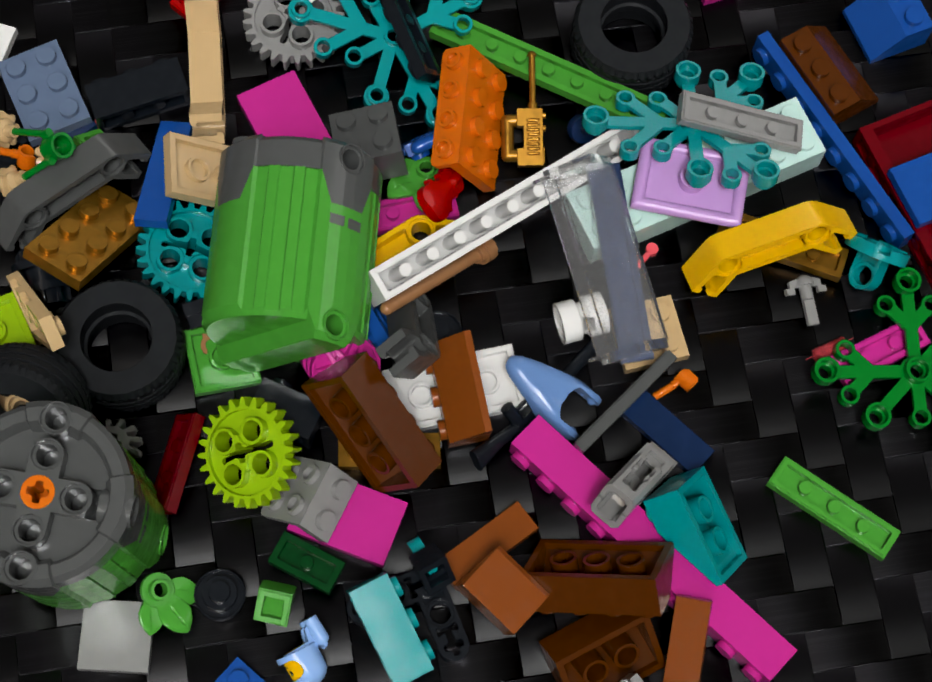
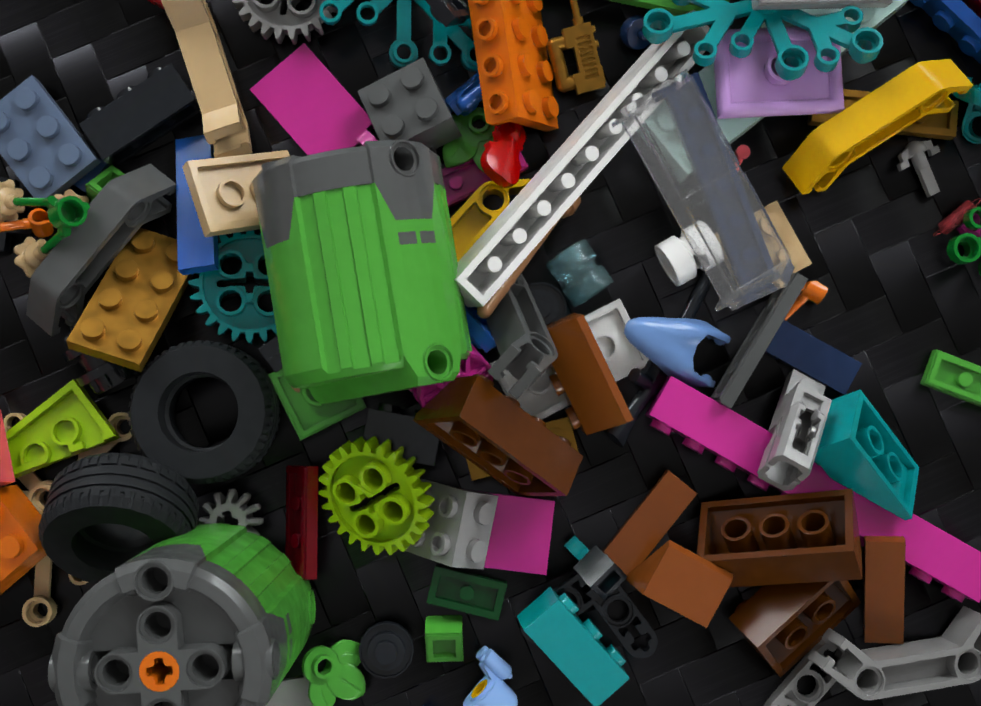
camera: 10 degrees left, 15 degrees up
tan wing [6,271,66,352] -> none
none -> clear light blue wheel [546,239,614,308]

